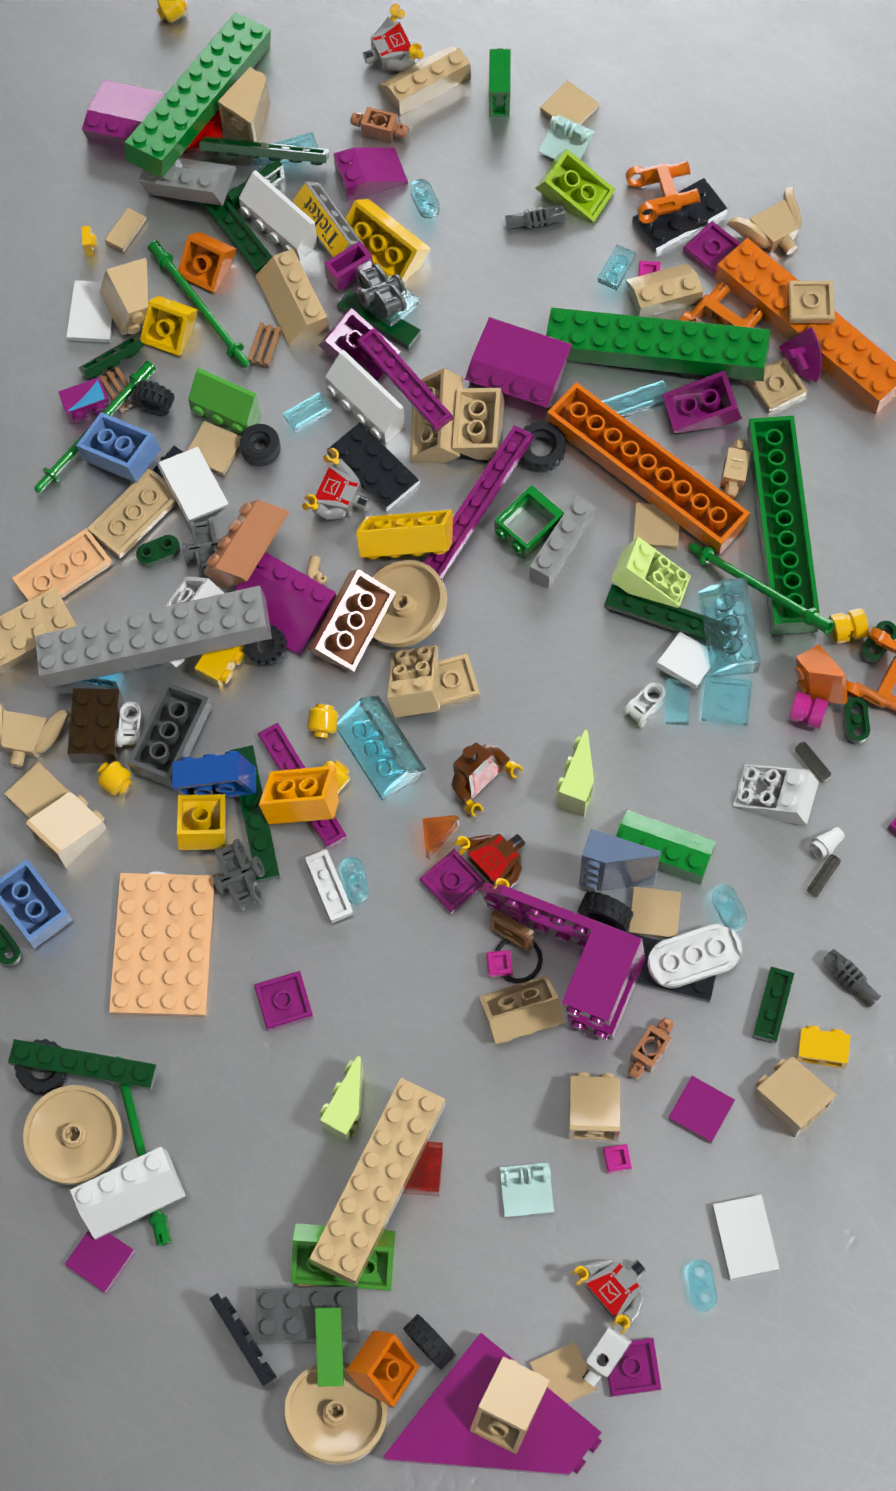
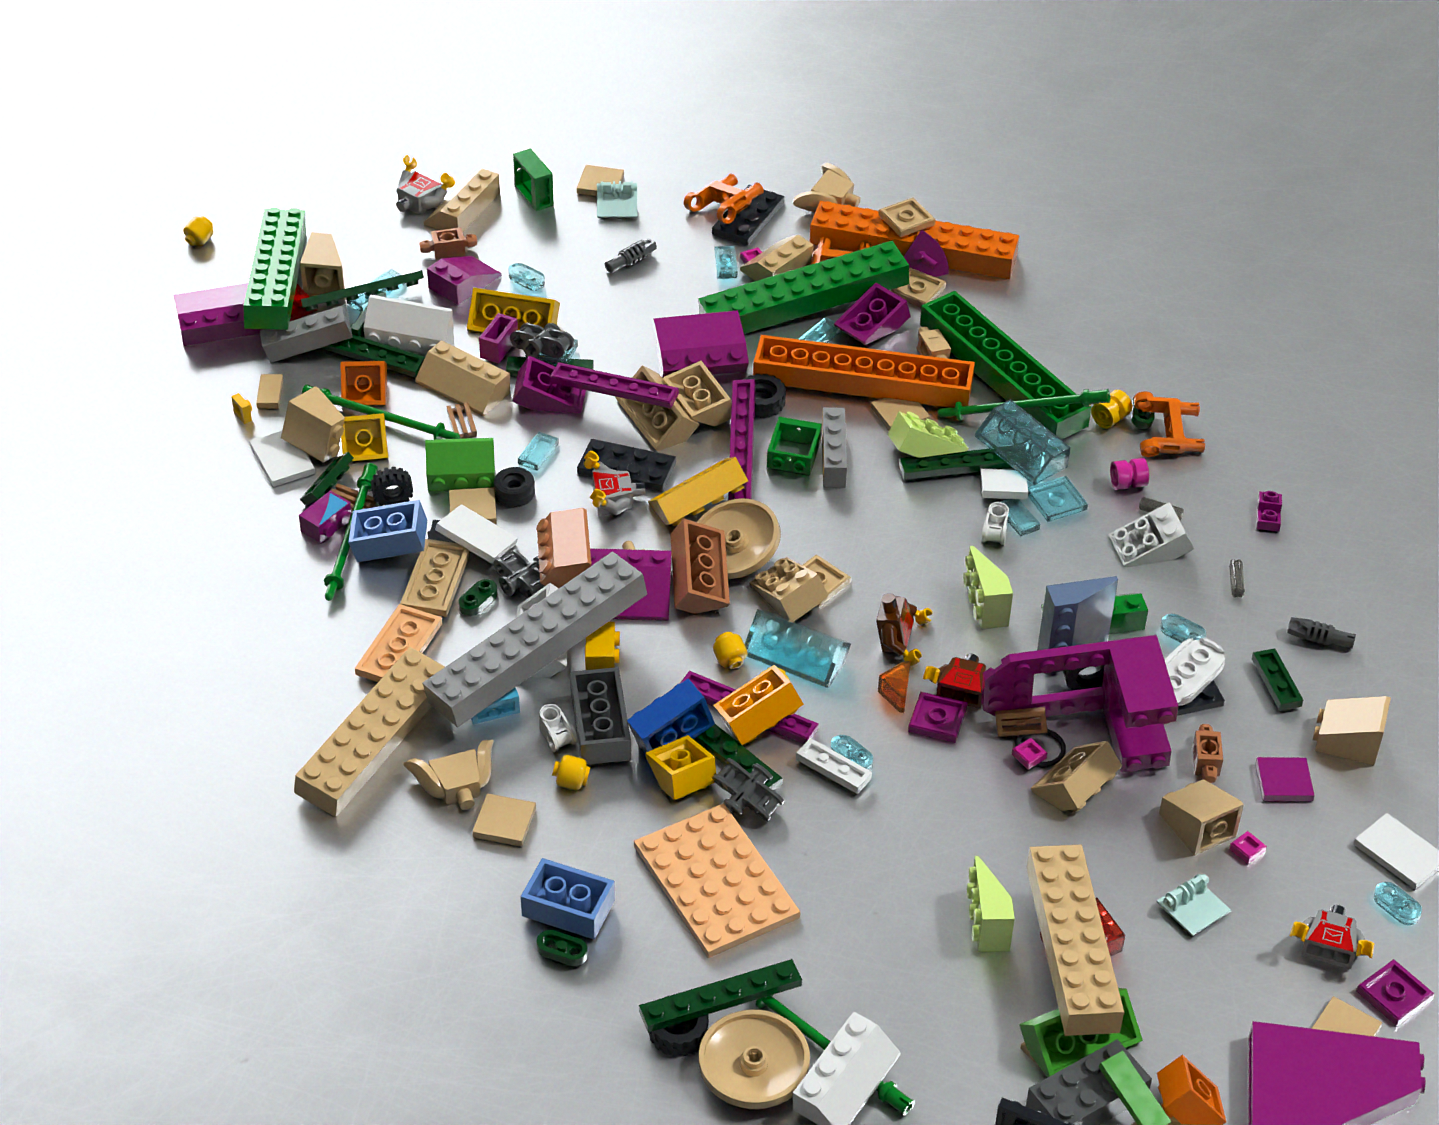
camera: 35 degrees left, 25 degrees down
tan slope [25,791,106,868] -> none
dark brown brick [67,688,123,764] -> none
black tyre [244,624,287,666] -> none
magenta tile [254,971,314,1031] -> none
brick [291,182,364,259] -> none
white slope [325,350,405,444] -> none
black tyre [403,1314,456,1370] -> none
tan slope [470,1357,550,1454] -> none
lime slope [535,149,616,223] -> none
white torso [582,1326,632,1387] -> none
magenta tile [683,221,741,277] -> none
orange slope [795,644,847,704] -> none
yellow brick [796,1025,851,1069] -> none
white cone [809,827,845,859] -> none
dark green plate [843,697,870,744] -> none

